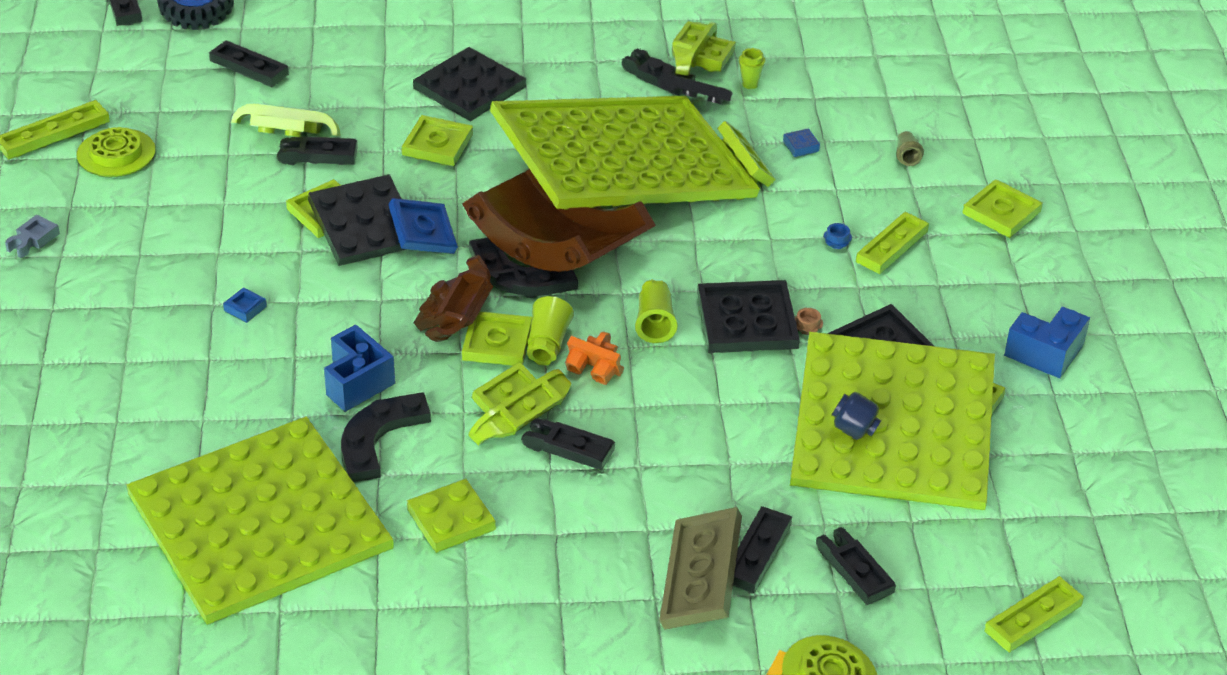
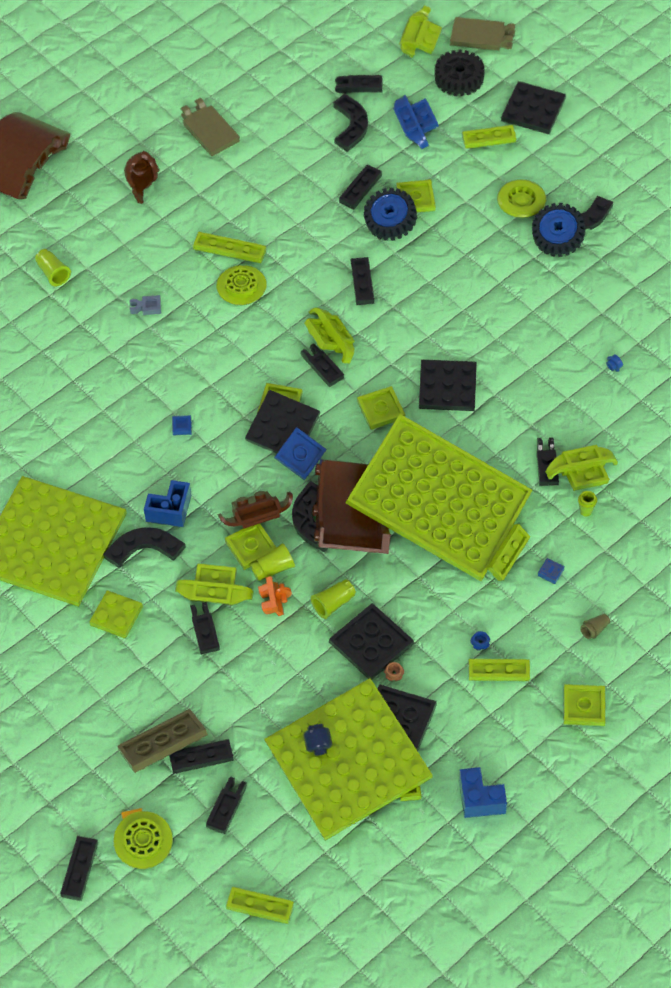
camera: 55 degrees right, 15 degrees up
black hinge [657,73,733,105] -> none

